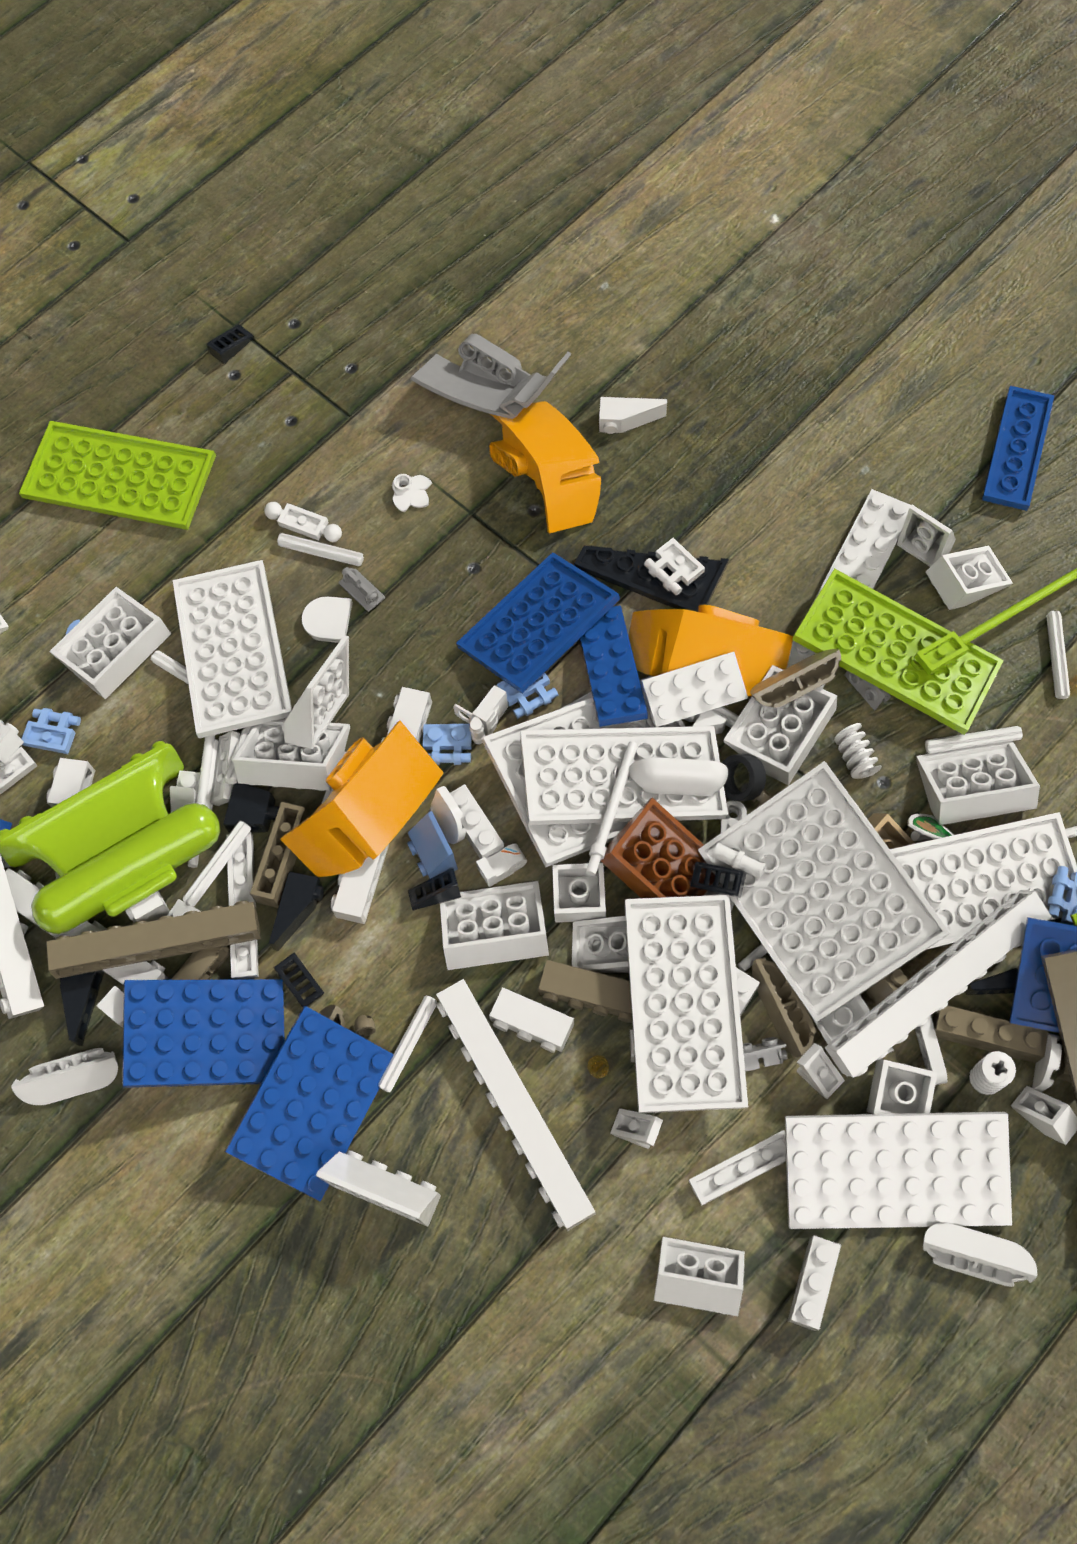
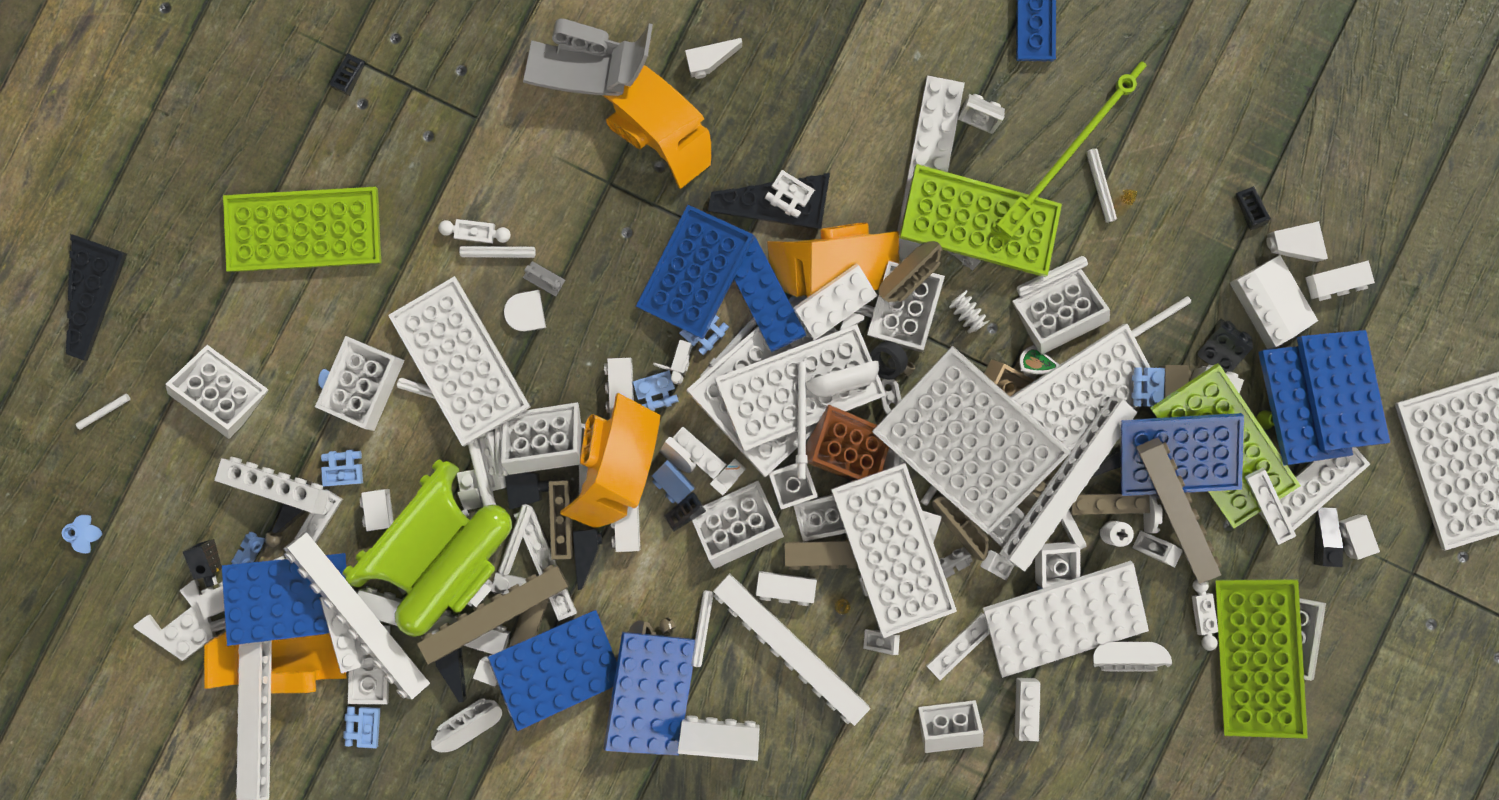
camera: 25 degrees left, 20 degrees up
black slope [273,952,324,1008] -> none
white slope [282,635,349,749] -> none
white plate [392,474,432,512] -> none
black slope [690,861,747,898] -> none
white pin [712,842,766,879] -> none
white slope [926,546,1013,610] -> none

